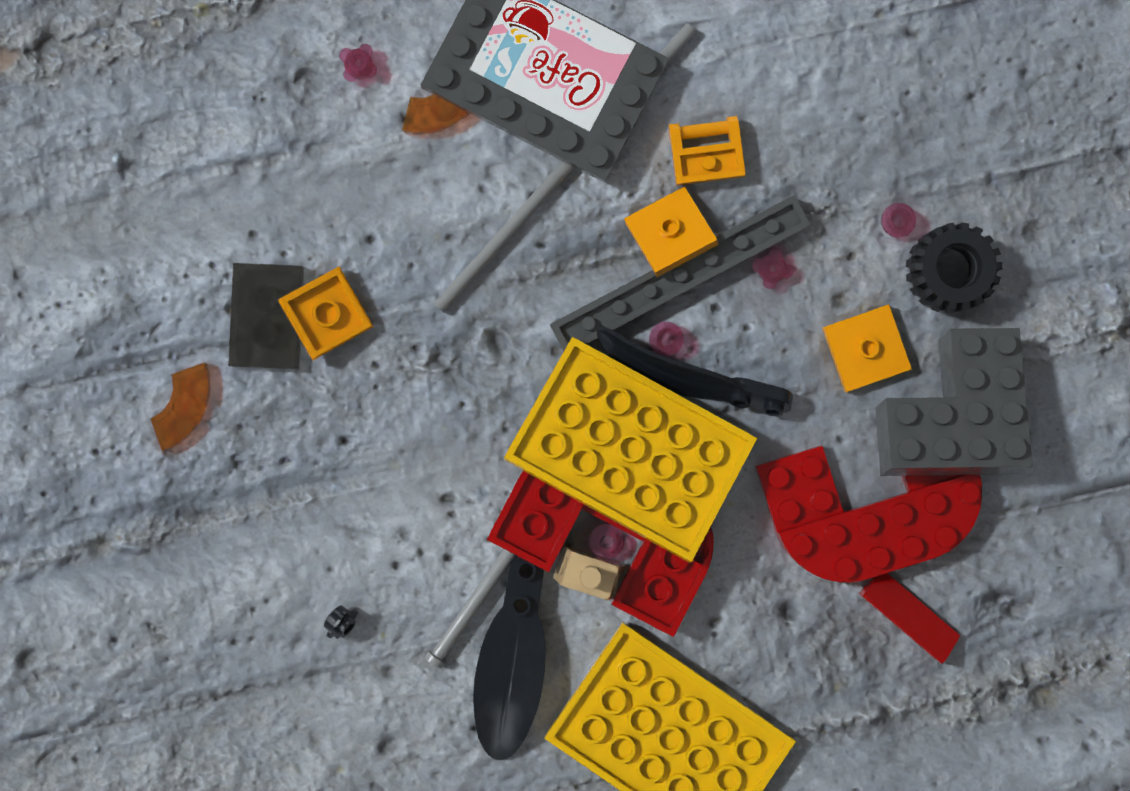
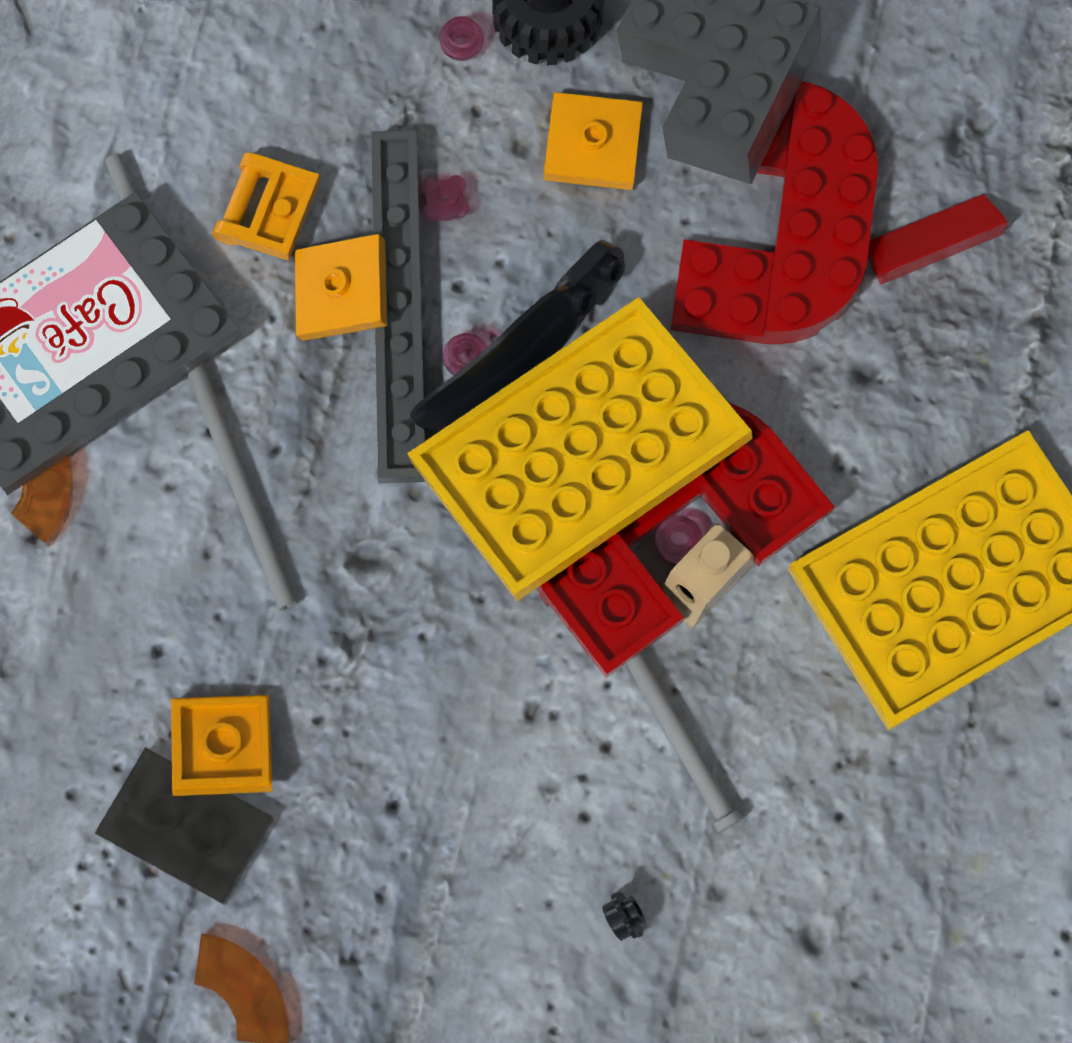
camera: 65 degrees left, 15 degrees down
black plant [473,556,546,760] -> none

